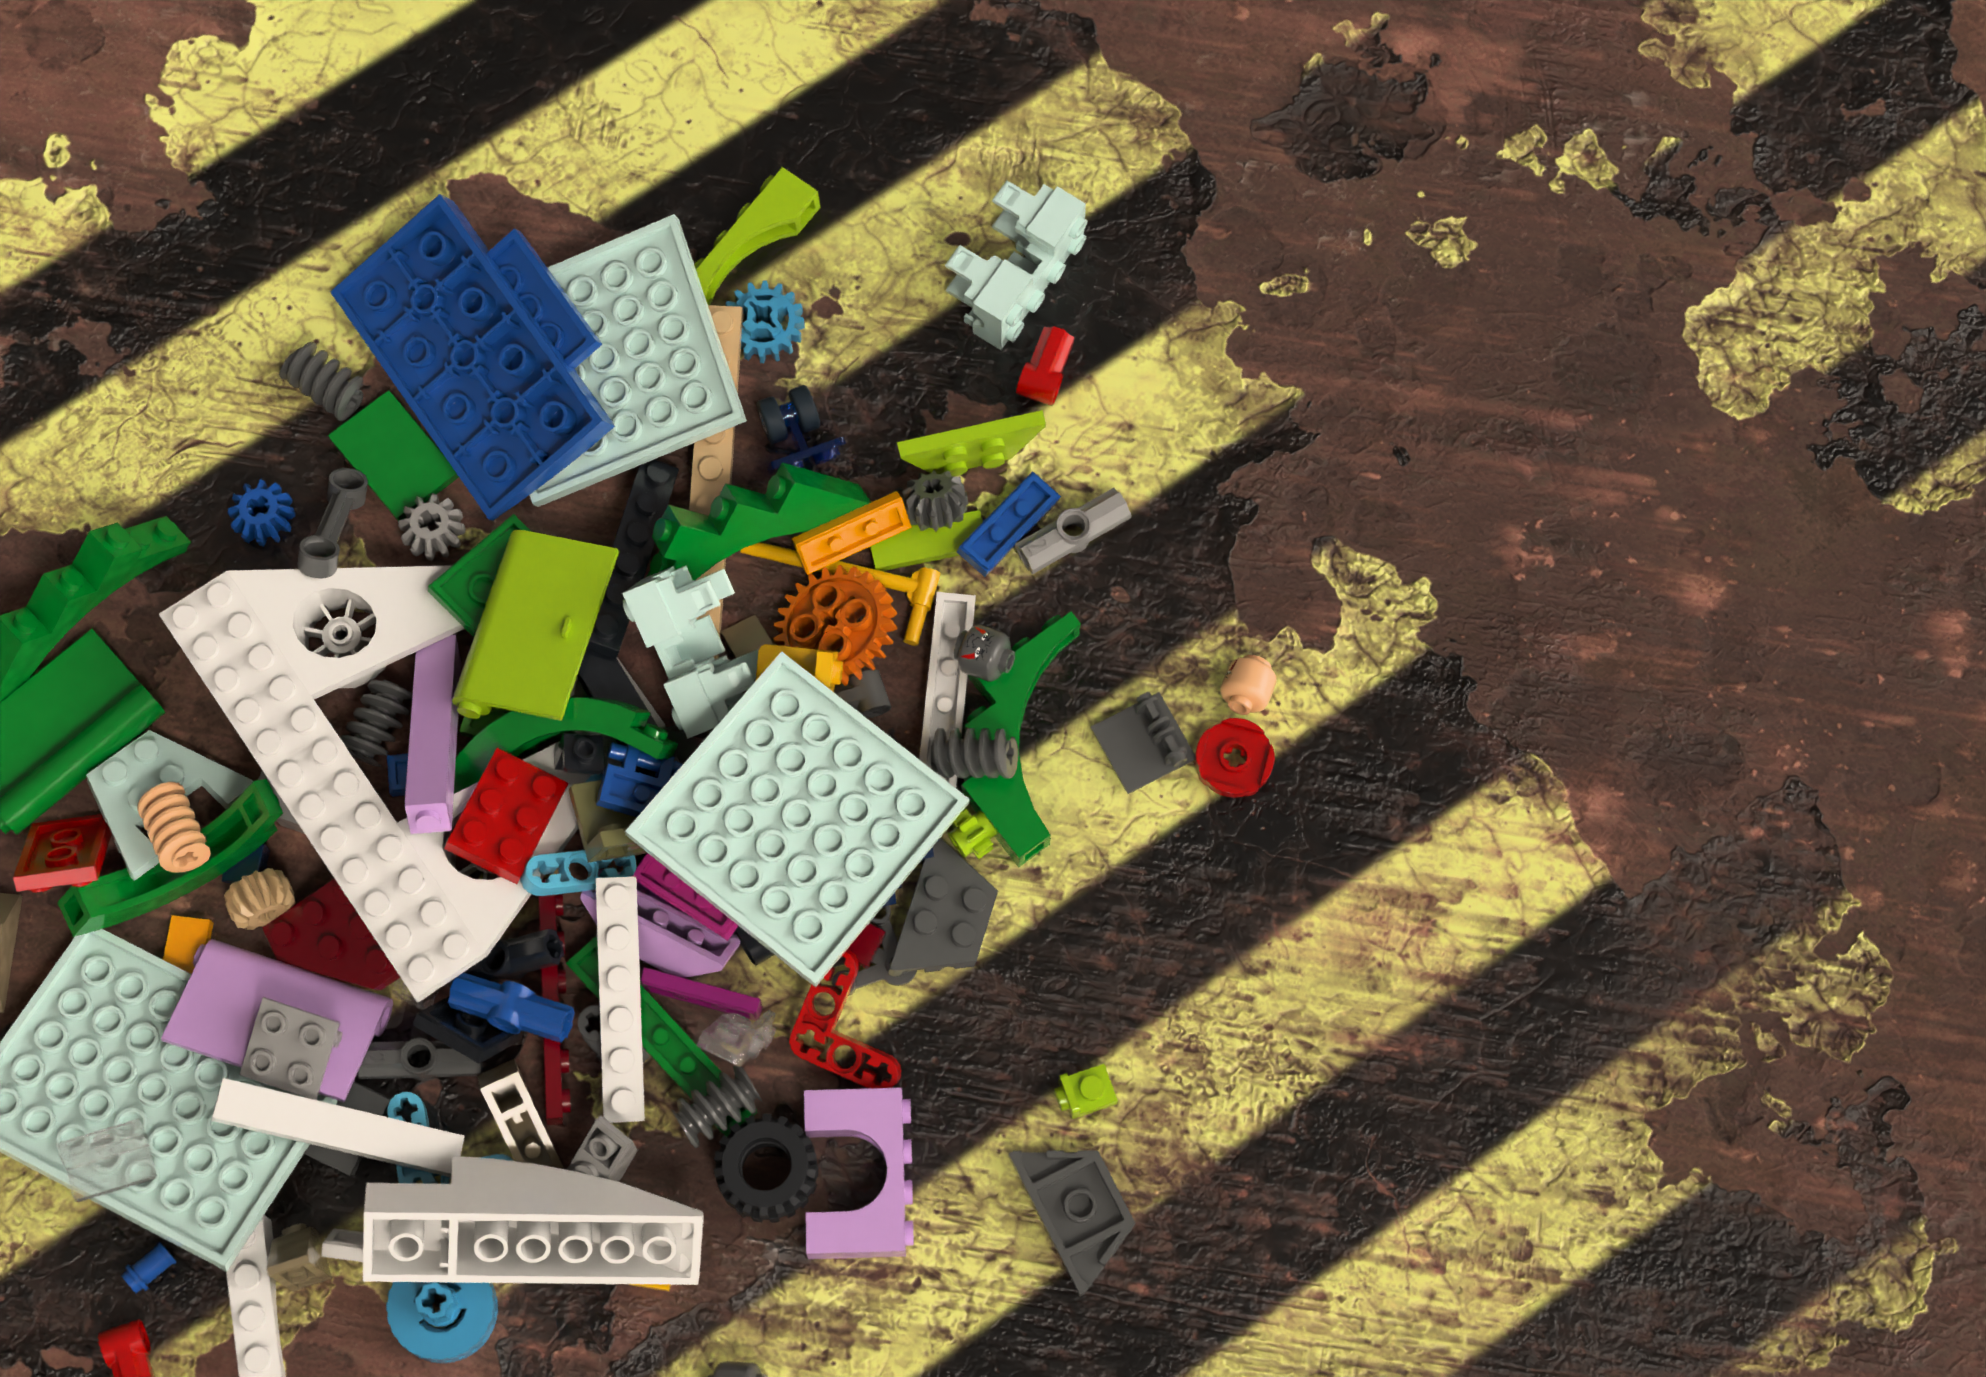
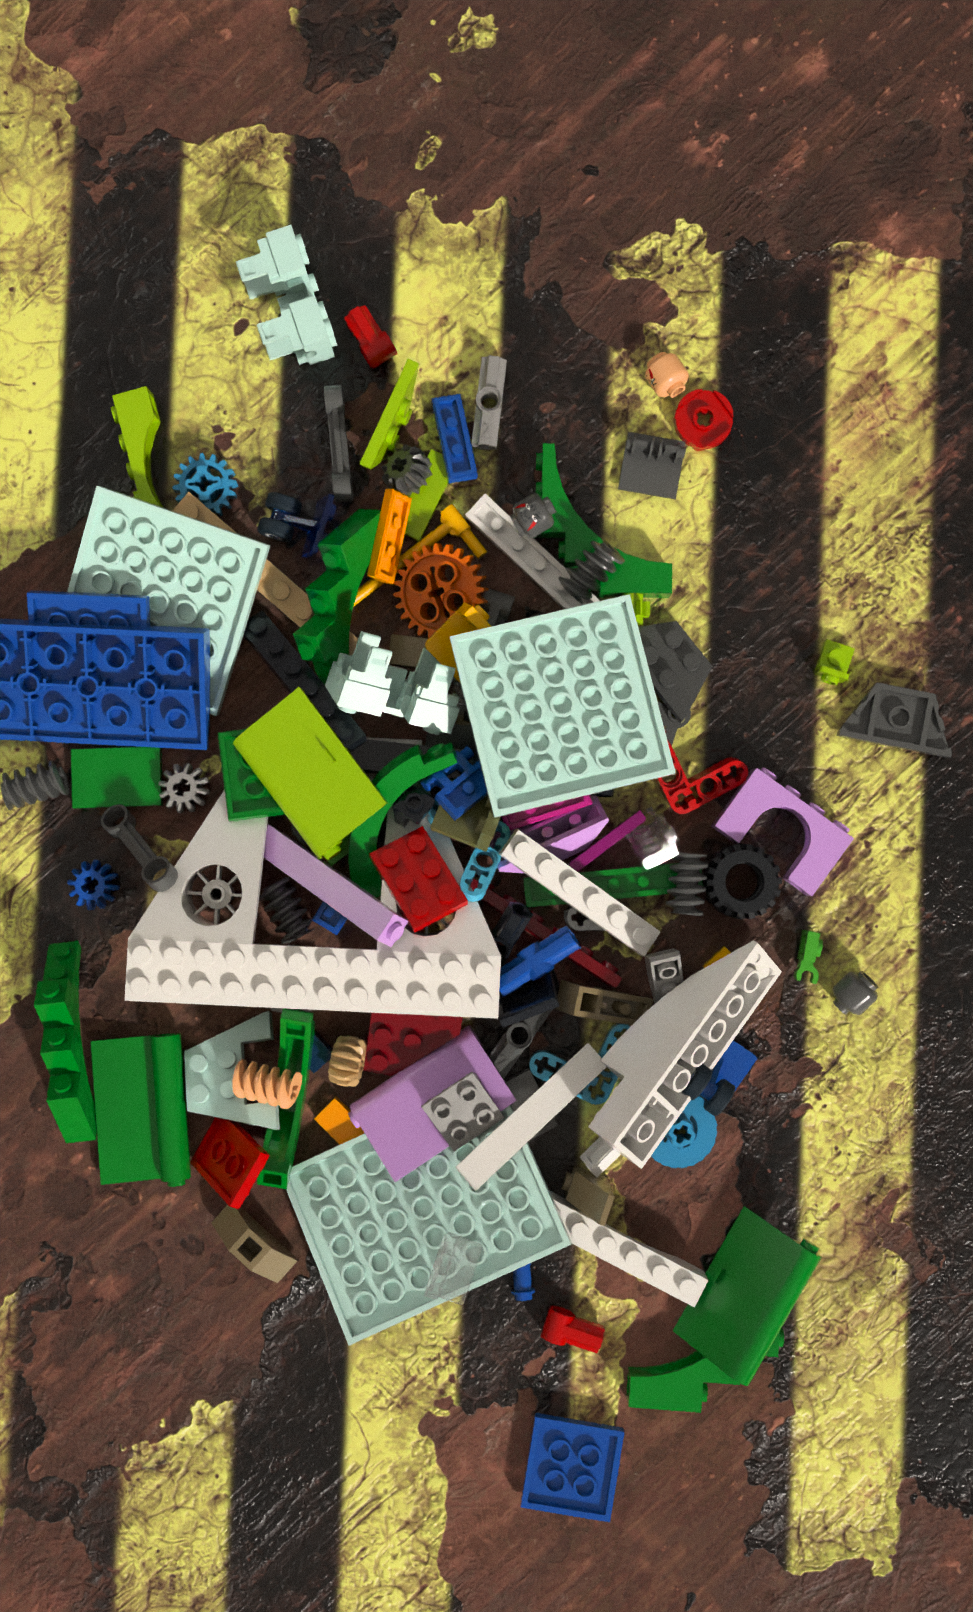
camera: 50 degrees left, 15 degrees up
none -> dark grey piece [324,384,353,503]
none -> plate [682,1040,757,1116]
none -> bright green plate [794,930,823,984]

